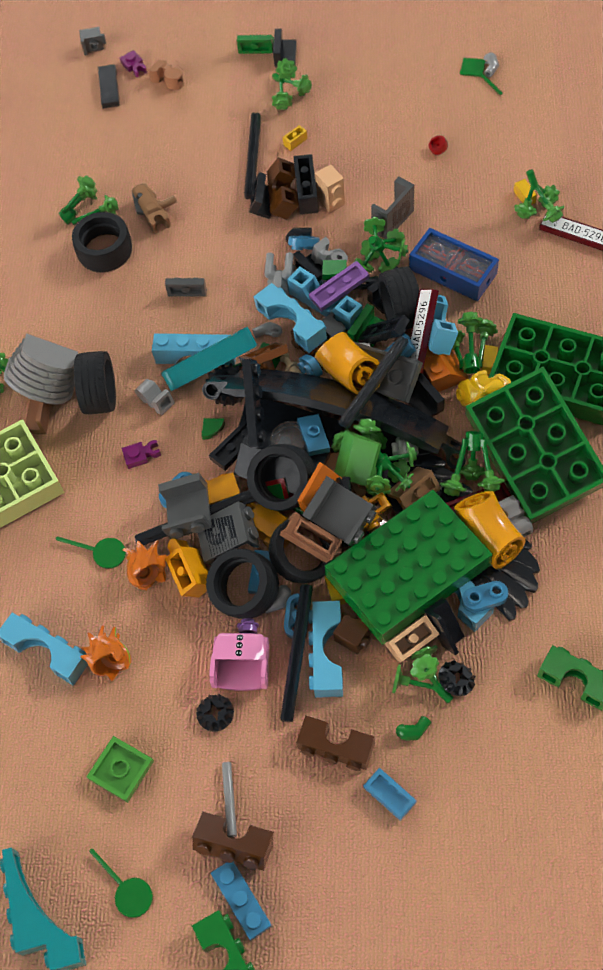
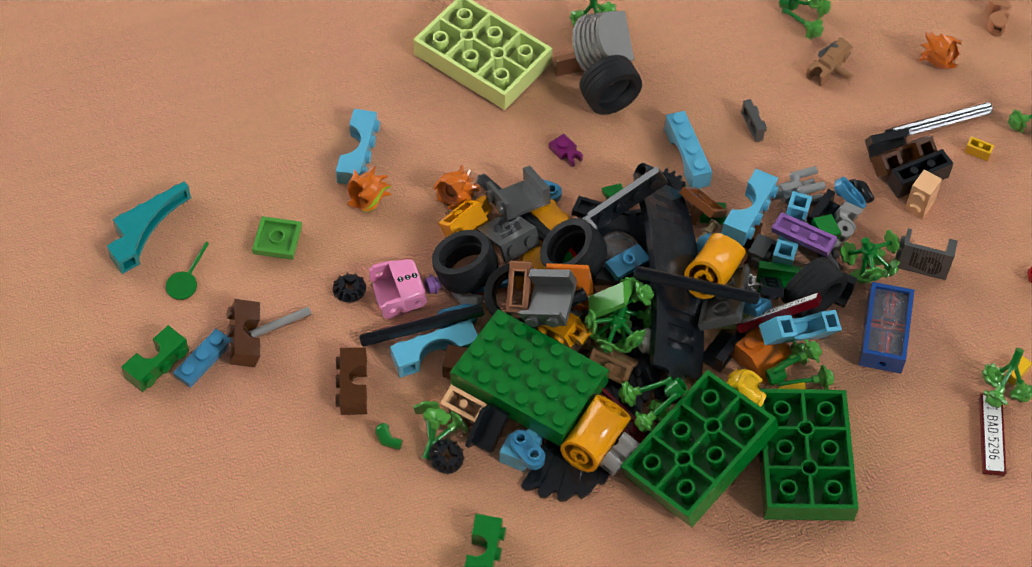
camera: 60 degrees right, 5 degrees down
green piece [55,536,126,569] -> none
black tyre [72,212,132,273] -> none
light grey leg [135,379,174,415] -> none
teal beam [161,327,257,391] -> none
light grey arm [252,322,282,338] -> none
dark azure plate [363,768,417,821] -> none
none -> orange hair [919,32,962,69]

